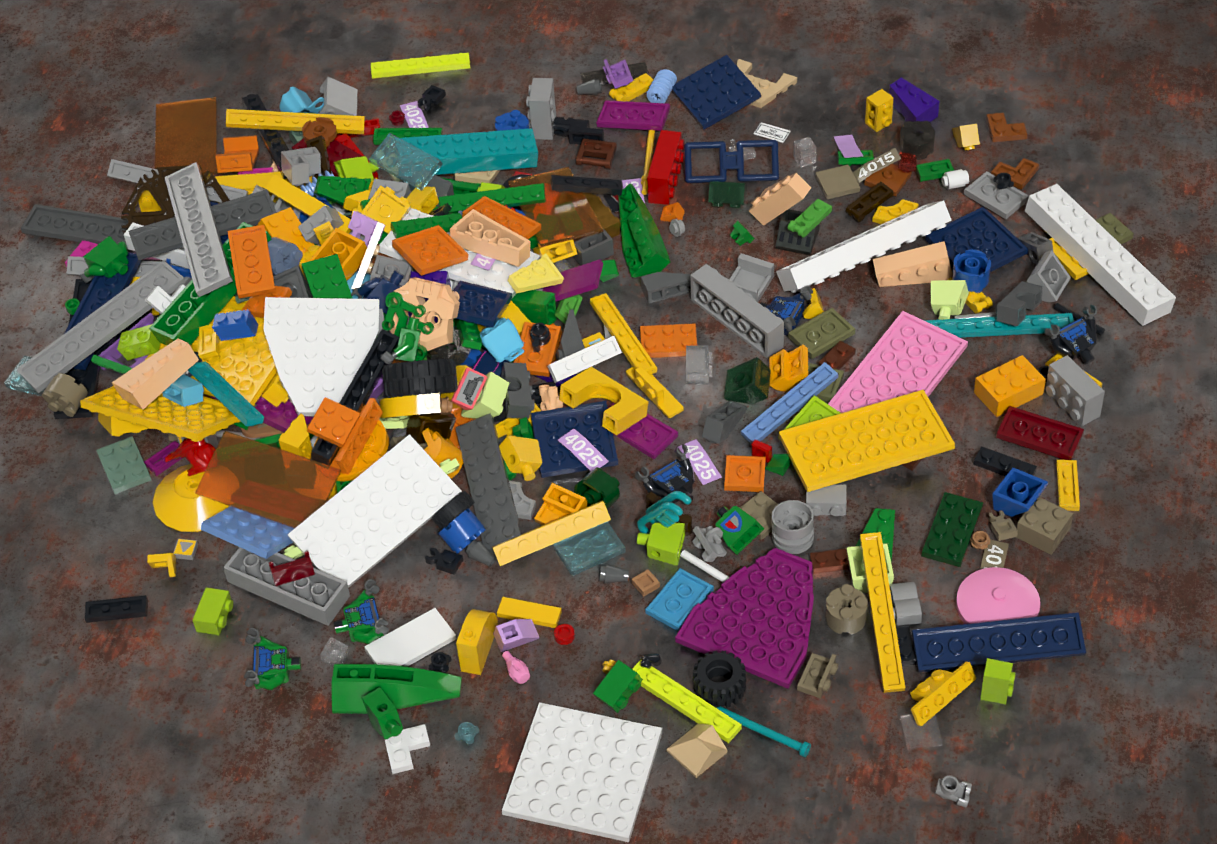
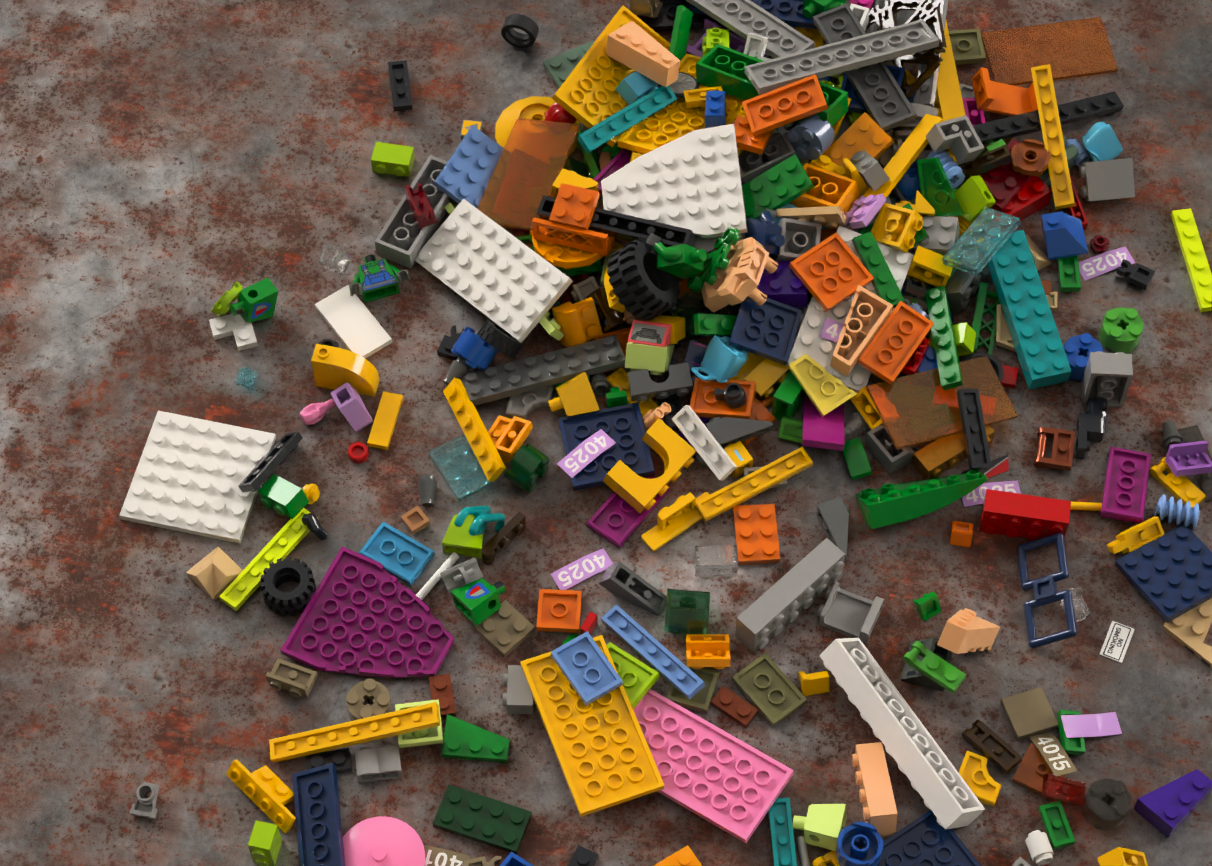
camera: 85 degrees right, 10 degrees up
yellow tile [147,553,176,577] -> none
torso [244,628,301,690] -> none
green wedge [332,664,462,714] -> none
torso [635,444,695,505] -> none
light grey plate [669,219,685,237] -> none
clear green slope [708,181,747,208] -> none
teal bar [717,706,811,757] -> none
torso [760,286,813,336] -> none
light grey wheel [772,500,814,554] -> none
clear brick [793,137,817,167] -> none
yellow brick [865,89,893,132] -> none
medium nougat plate [970,531,990,550] -> none
none -> lime plate [210,281,243,317]
none -> black plate [238,432,303,493]
none -> black tyre [501,14,539,48]
none -> medium blue plate [551,631,623,706]
none -> blue slope [1041,212,1088,260]
none -> bright green brick [1099,308,1143,354]
none -> yellow hinge [1106,516,1164,554]

